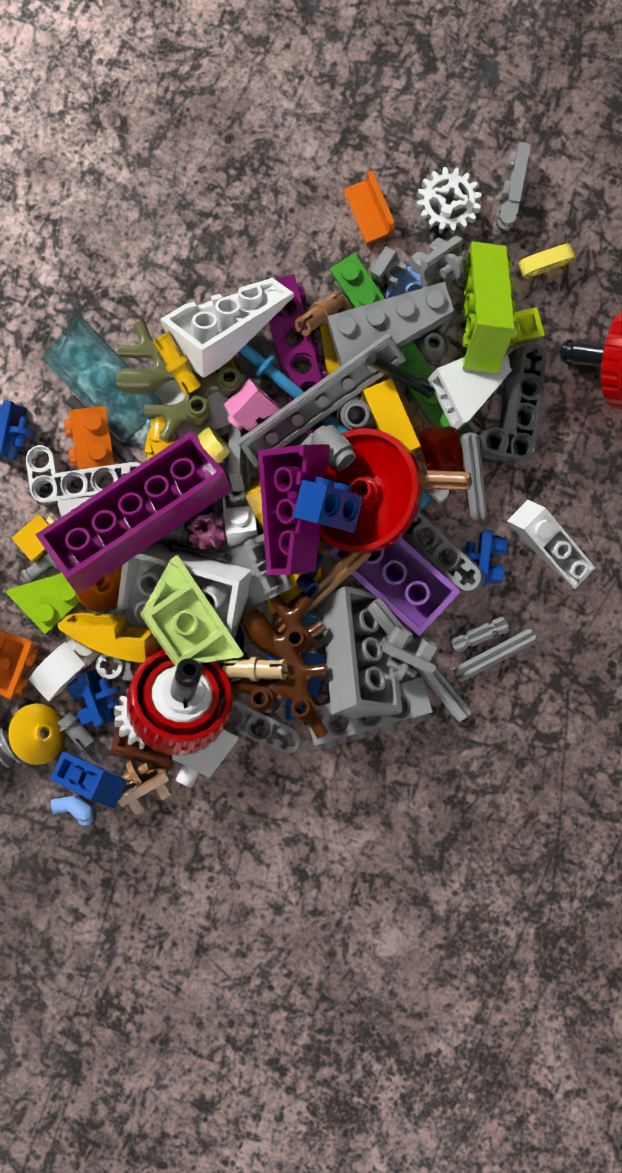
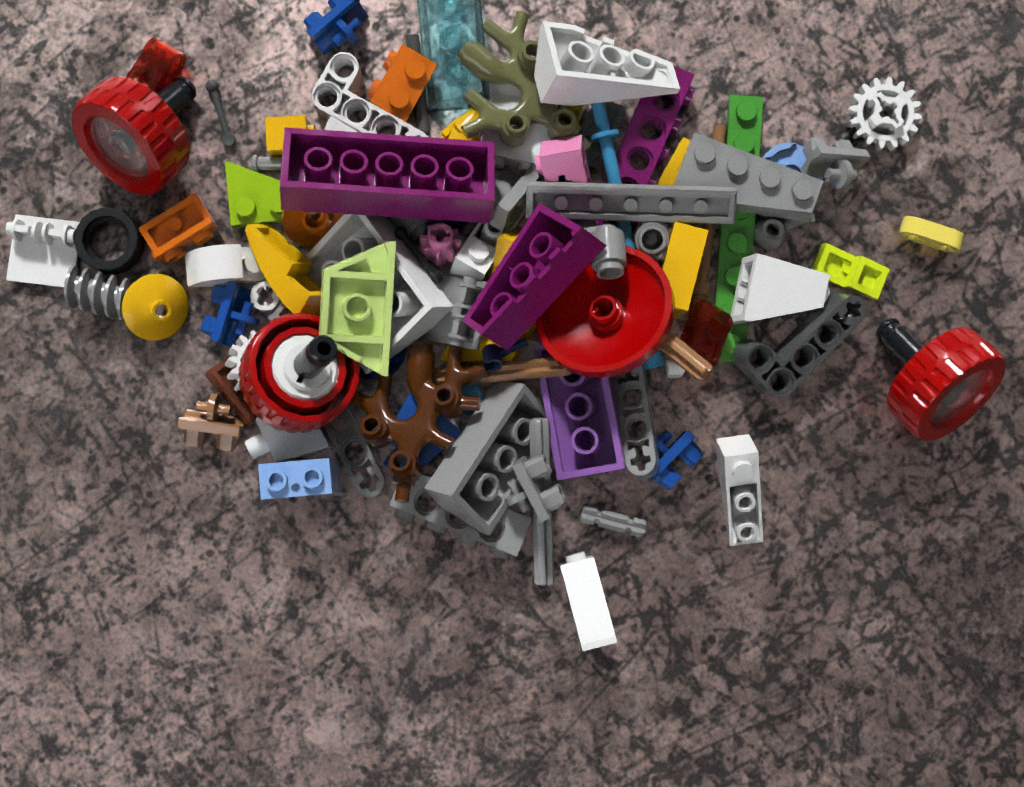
camera: 40 degrees right, 0 degrees up
blue brick [50,751,127,809] -> none
light blue arm [51,795,94,826] -> none
light grey pin [57,711,96,751] -> none
yellow pin [152,331,201,395] -> none
light yellow beam [198,425,231,463] -> none
tan pin [222,657,288,682] -> none
blue brick [293,477,364,533] -> none
medium nougat pin [295,291,346,336] -> none
orange panel [343,170,395,246] -> none
black bar [366,354,435,398] -> none
light grey tile [370,246,408,287] -> none
light grey axle [453,629,537,682] -> none
light grey axle [461,432,488,521] -> none
lime wedge [462,241,518,374] -> none
light grey hinge [496,141,531,232] -> none
none -> light blue window [258,458,342,500]
none -> white slope [559,551,617,651]

